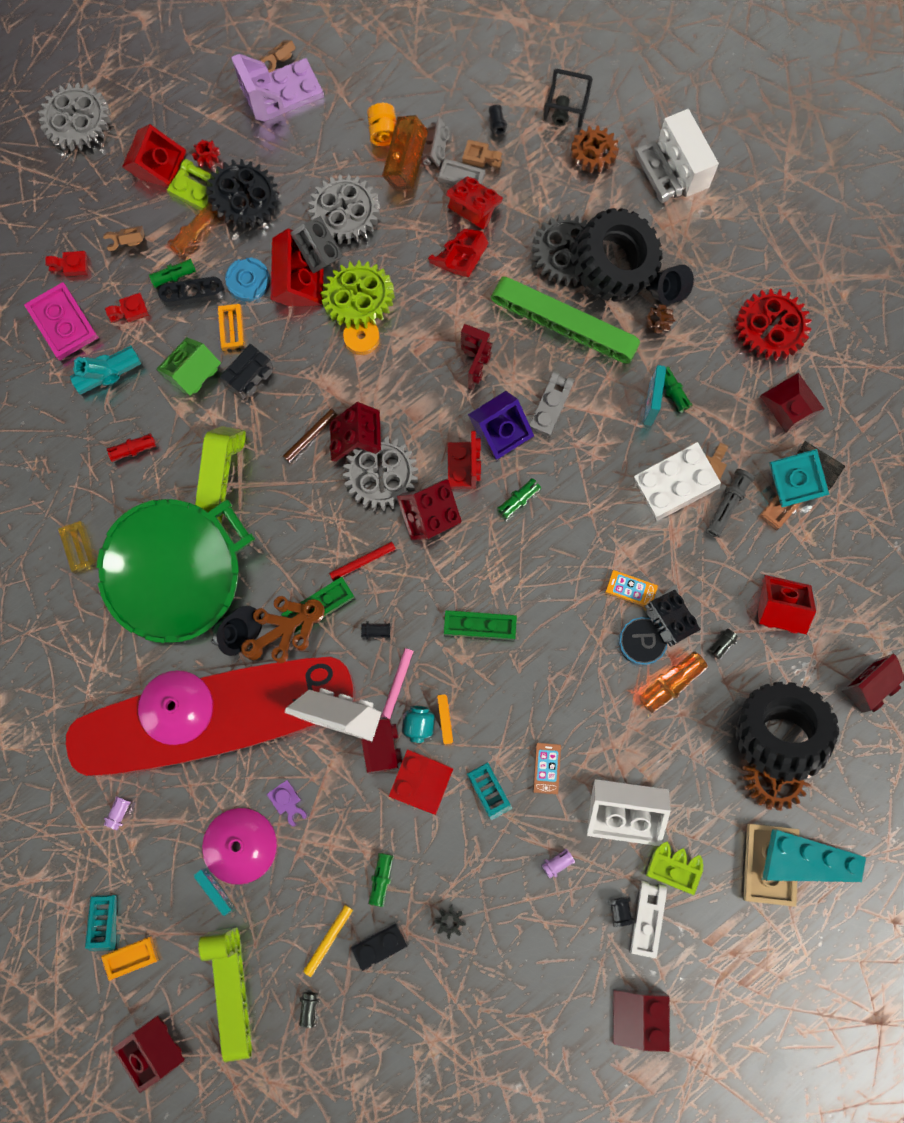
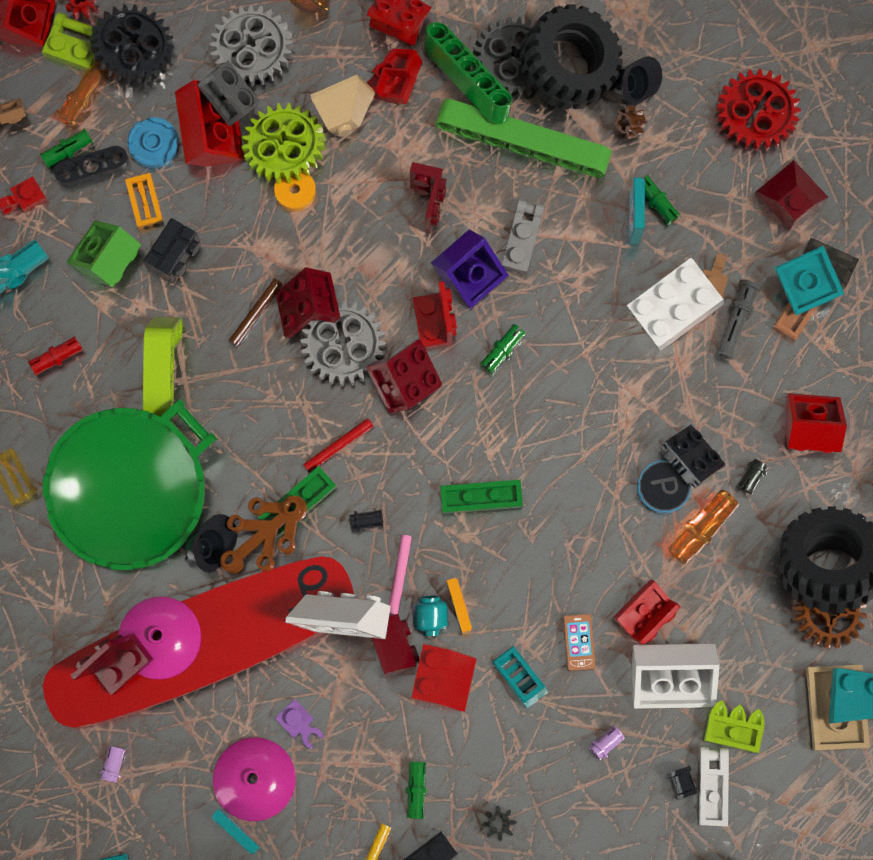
camera: 10 degrees left, 0 degrees up
tile [605,570,658,607] -> none
none -> dark red bracket [71,633,154,695]
none -> tan slope [310,75,375,137]
none -> green beam [424,22,512,124]
none -> red bracket [613,579,680,645]

